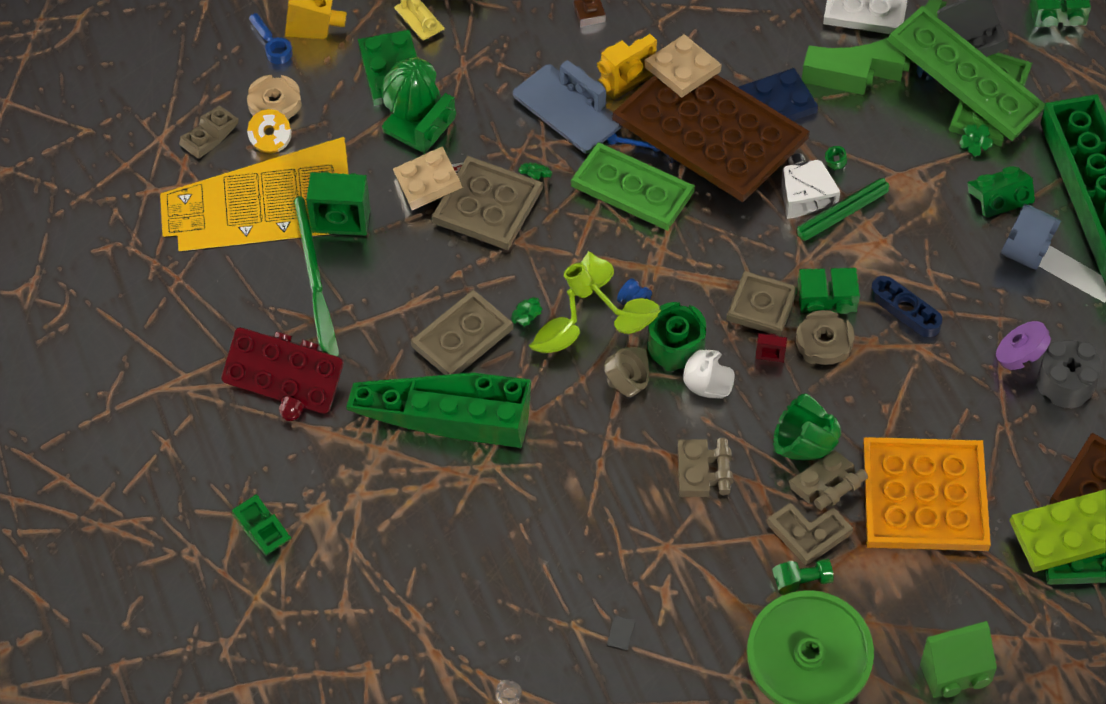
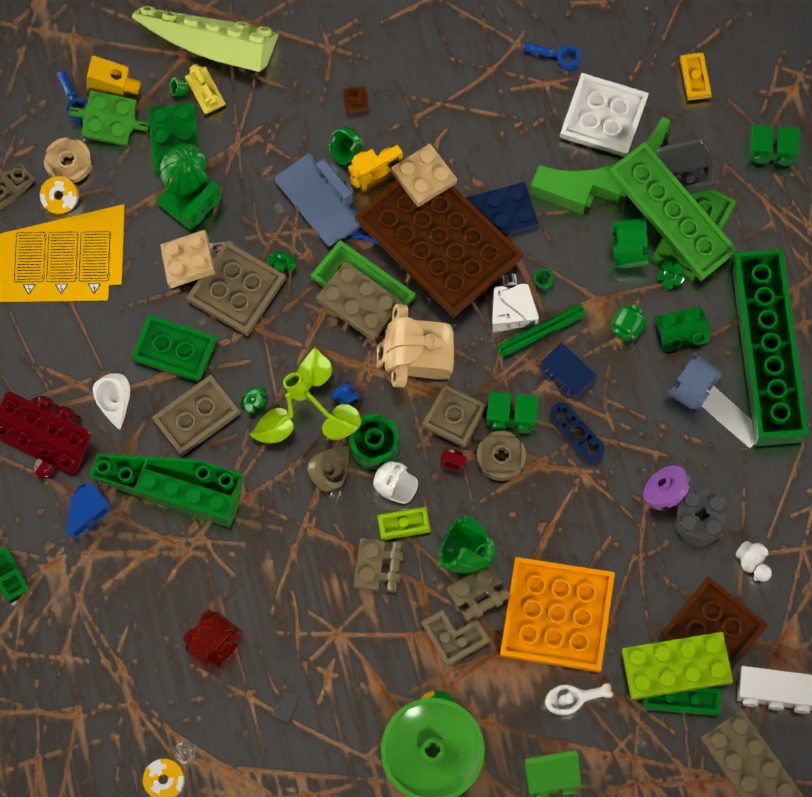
camera: 10 degrees right, 15 degrees up
green piece [294,196,339,357] -> none
green brick [306,172,371,236] -> none
green leg [772,559,834,595] -> none
none -> blue slope [66,482,112,541]
none -> bright green plate [69,90,149,147]
none -> white piece [93,373,130,429]
none -> green plate [131,315,217,383]
none -> green hinge [170,77,189,96]
none -> clear red brick [183,609,242,671]
none -> dark tan plate [316,262,403,342]
none -> green hair [328,126,363,165]
none -> tan piece [376,304,454,388]
none -> lime plate [377,507,431,541]
none -> dark blue brick [540,342,597,402]
none -> white piece [545,683,614,715]
none -> green head [610,304,646,342]
none -> green brick [612,218,649,268]

